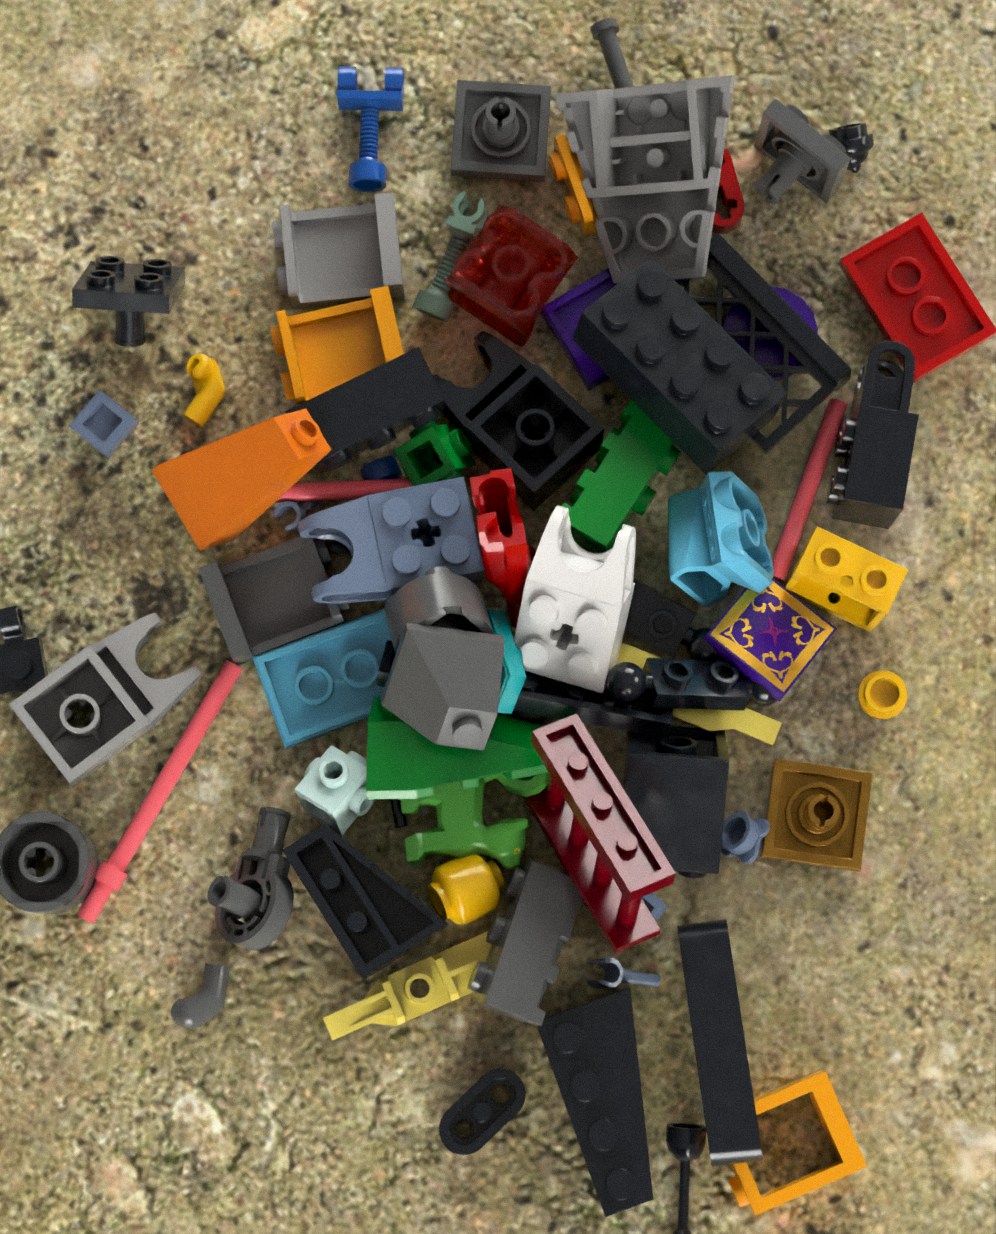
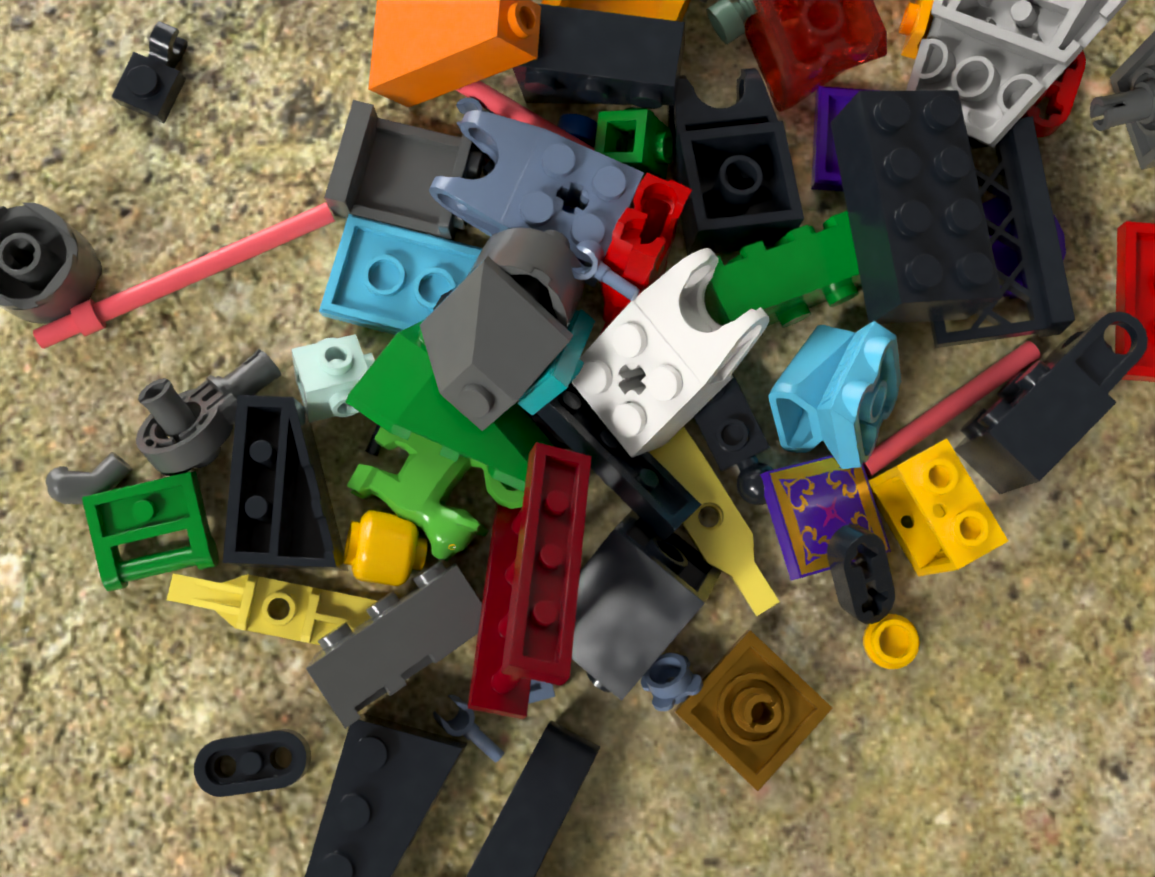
camera: 30 degrees right, 0 degrees up
light grey brick [9,613,203,787] -> none
black plate [606,658,777,711] -> none
none -> green plate [82,471,219,592]
none -> sand blue hand [572,240,640,301]
none -> black beam [827,523,895,624]

